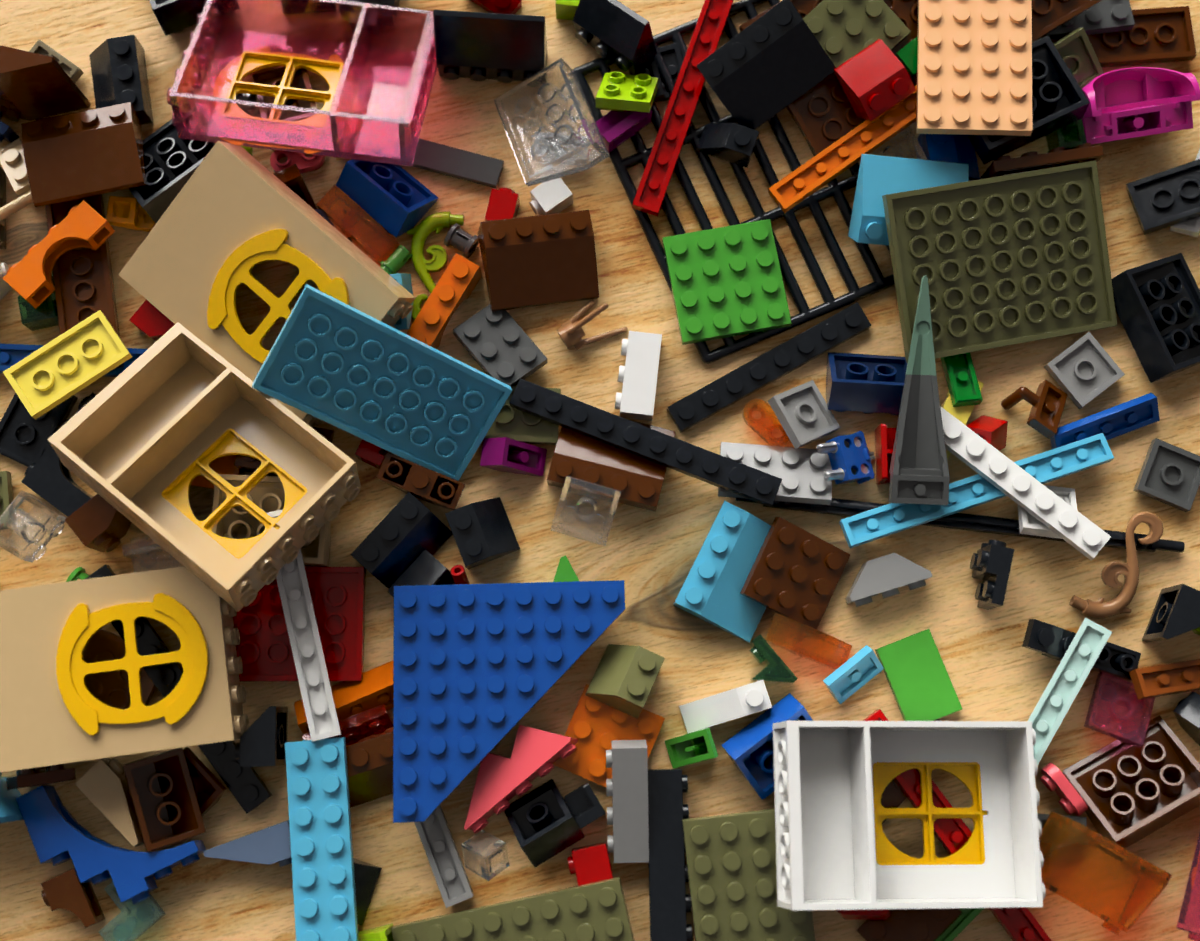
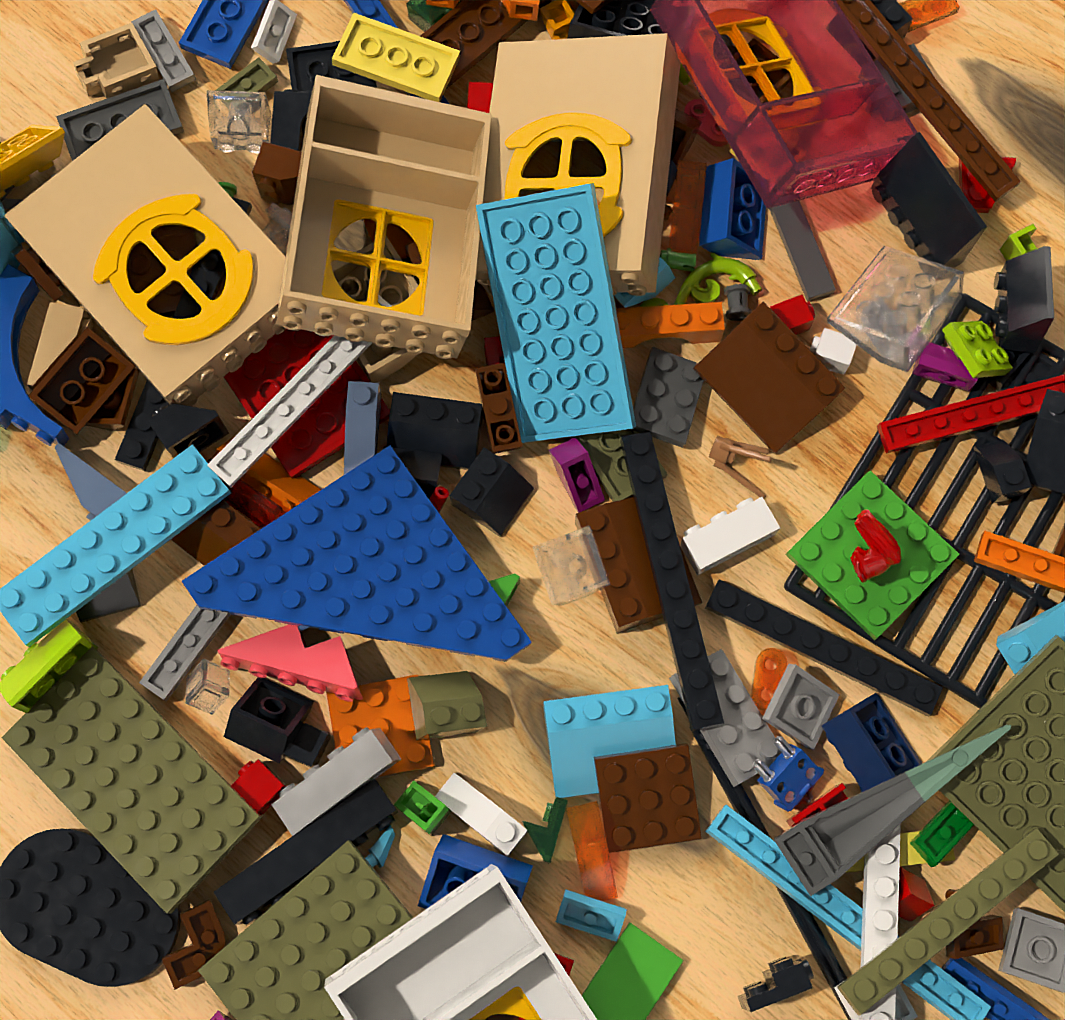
camera: 55 degrees right, 5 degrees down
light grey slope [845,553,933,607] -> none
none -> sand blue slope [344,381,382,475]
none -> medium azure bar [365,825,395,868]
none -> olive plate [837,828,1059,1015]
none -> red hair [850,509,901,583]

